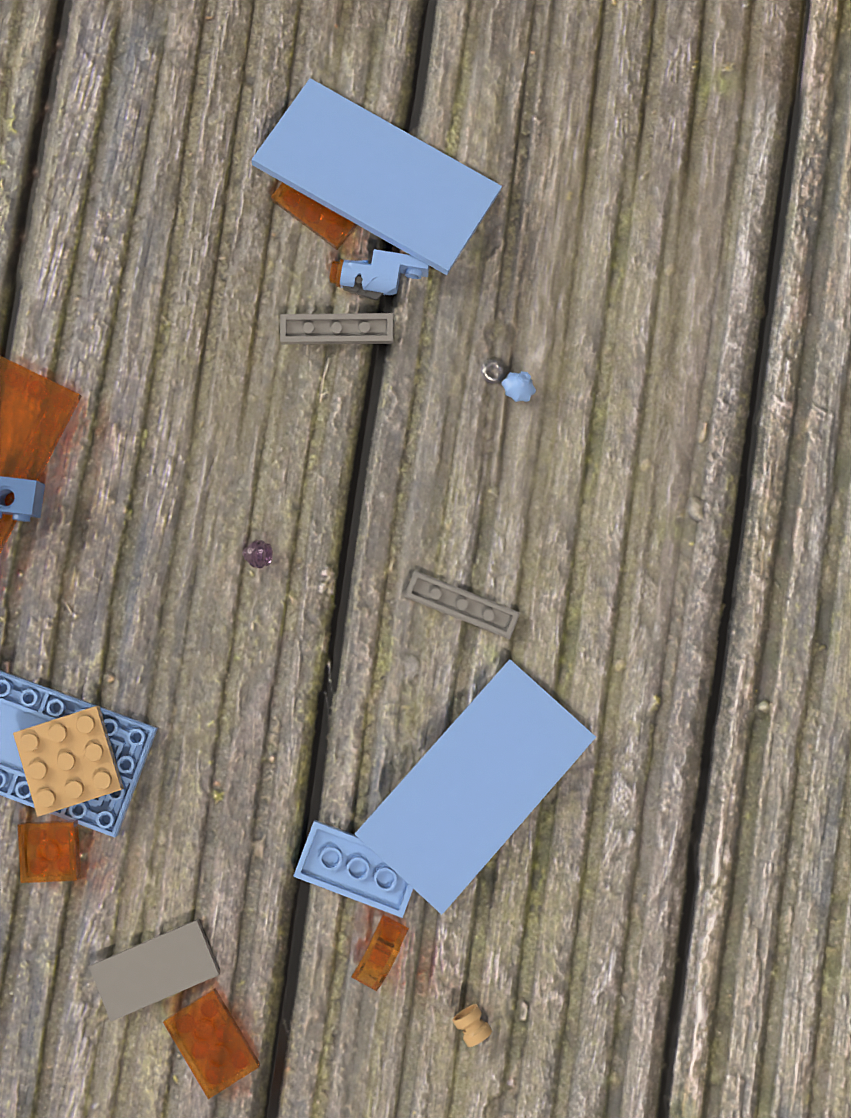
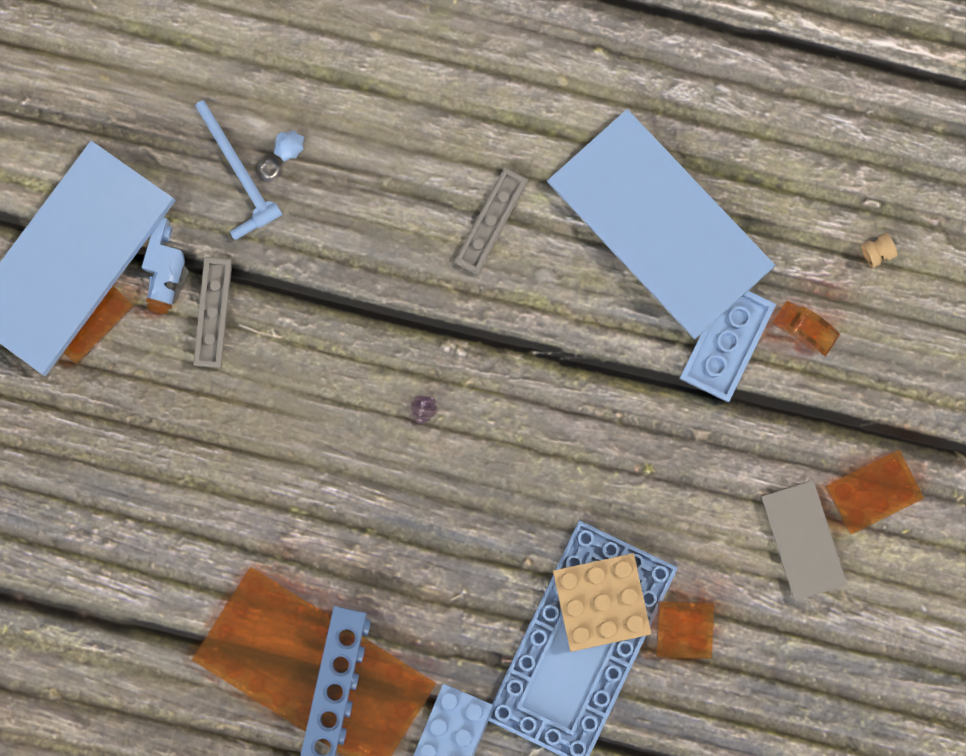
camera: 90 degrees left, 0 degrees up
none -> light blue bar [195,100,282,241]

